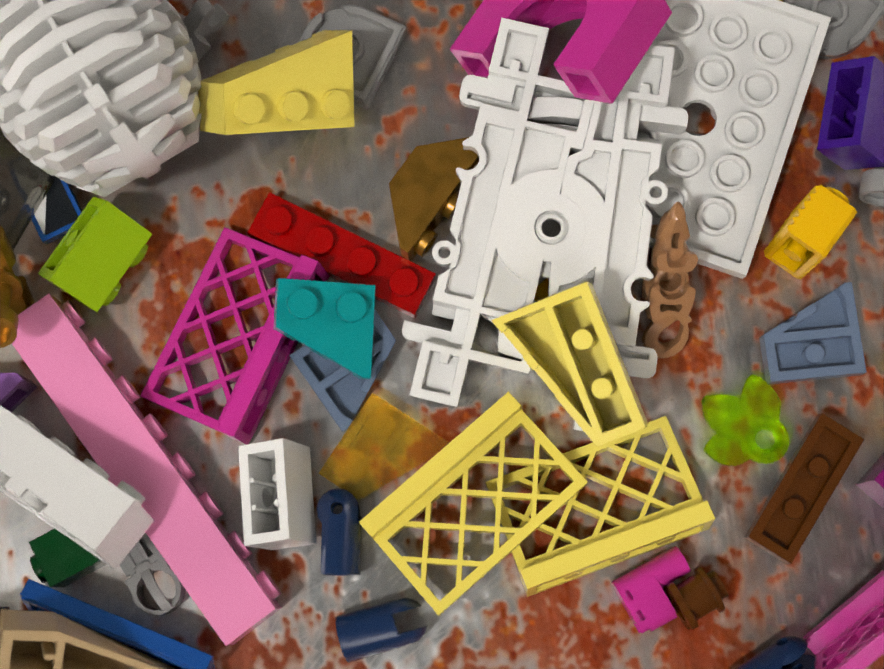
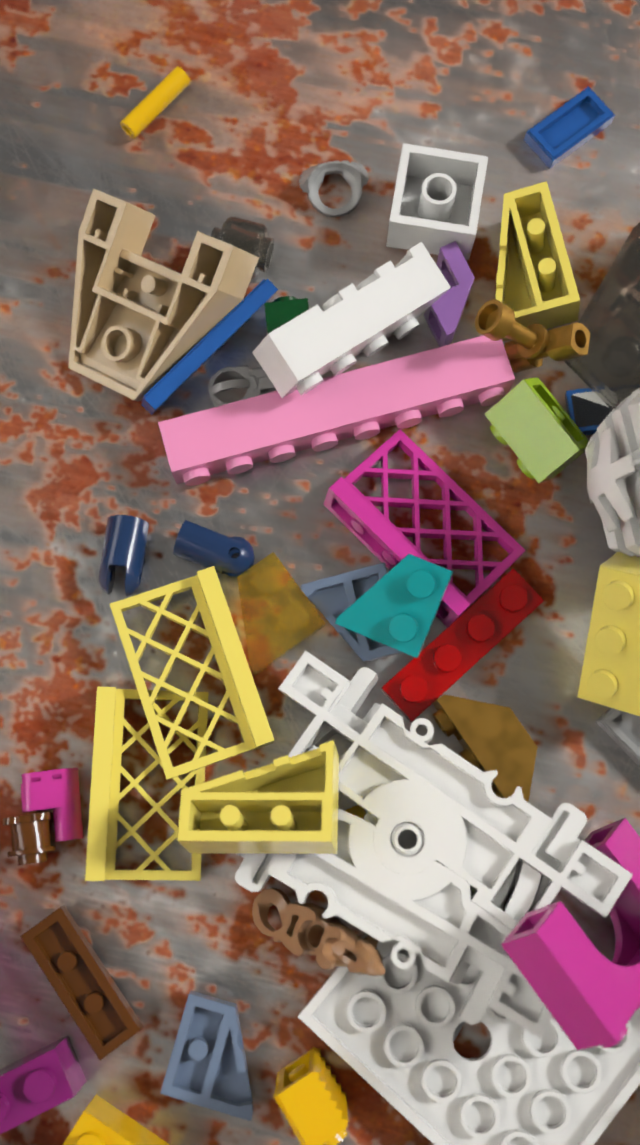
camera: 110 degrees right, 0 degrees up
white brick [238,438,317,550] -> none
clear neon green plate [701,374,789,466] -> none

